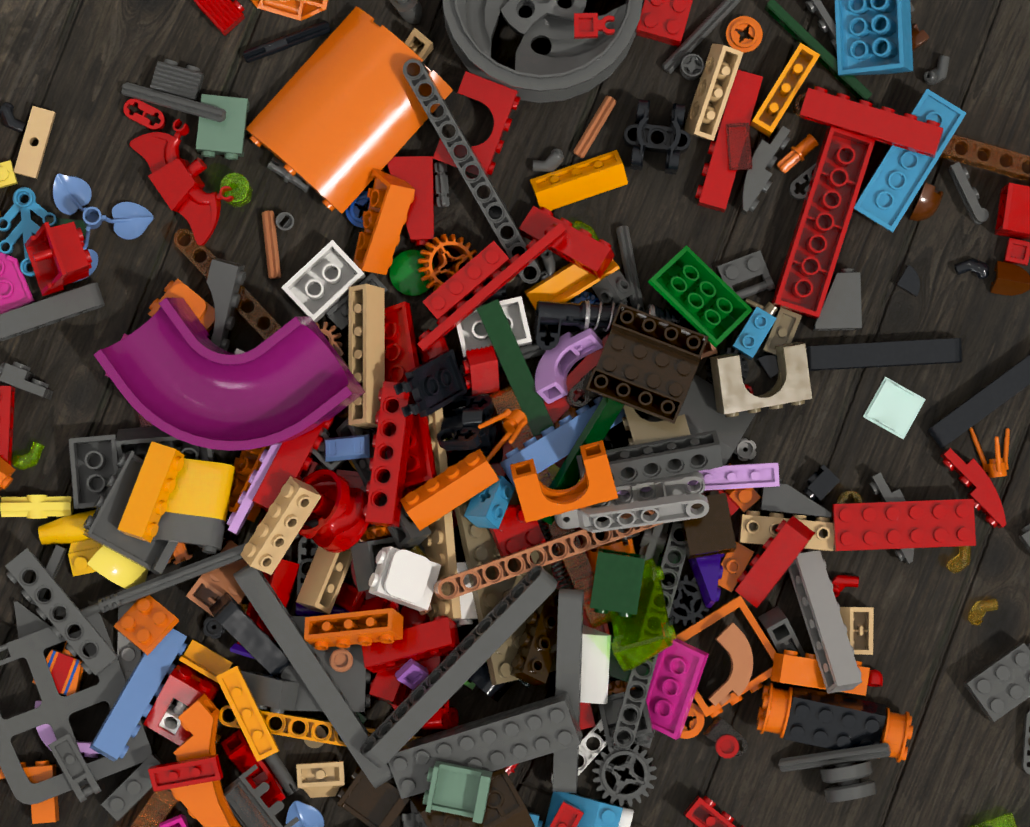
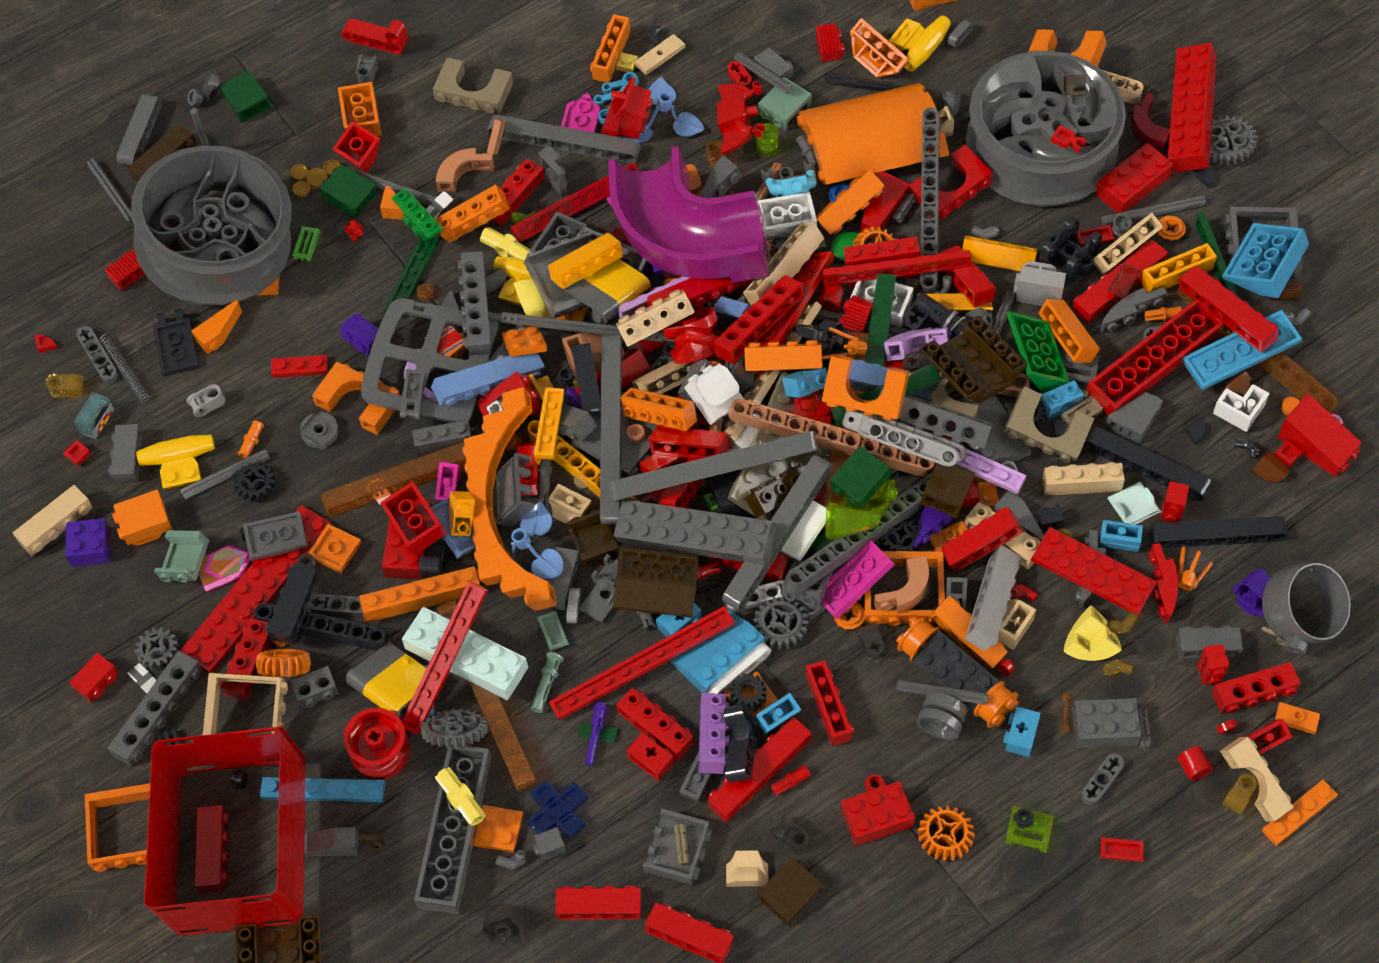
camera: 40 degrees right, 25 degrees down
red plate [148,754,223,792] -> none
black tile [394,349,468,417] -> none
medium lavender plate [395,658,429,690] -> none
sand green panel [423,761,492,824] -> none
nougat axle [573,95,616,158] -> none
red tile [715,735,739,758] -> none
dark grey plate [947,162,989,225] -> none
none -> red plate [510,162,638,243]
none -> medium azure torso [761,159,817,198]
none -> dark azure brick [1003,707,1041,757]
none -> light grey brick [1013,261,1066,306]
none -> orange brick [1039,299,1100,363]
none -> tan brick [1042,462,1125,496]
none -> clear orange hinge [1061,693,1070,733]
none -> light yellow brick [1064,605,1121,661]
none -> red tile [1077,225,1115,247]
none -> dark azure brick [1099,520,1143,552]
none -> red brick [1160,481,1189,523]
none -> white brick [1213,384,1269,432]
none -> orange tile [1281,397,1300,416]

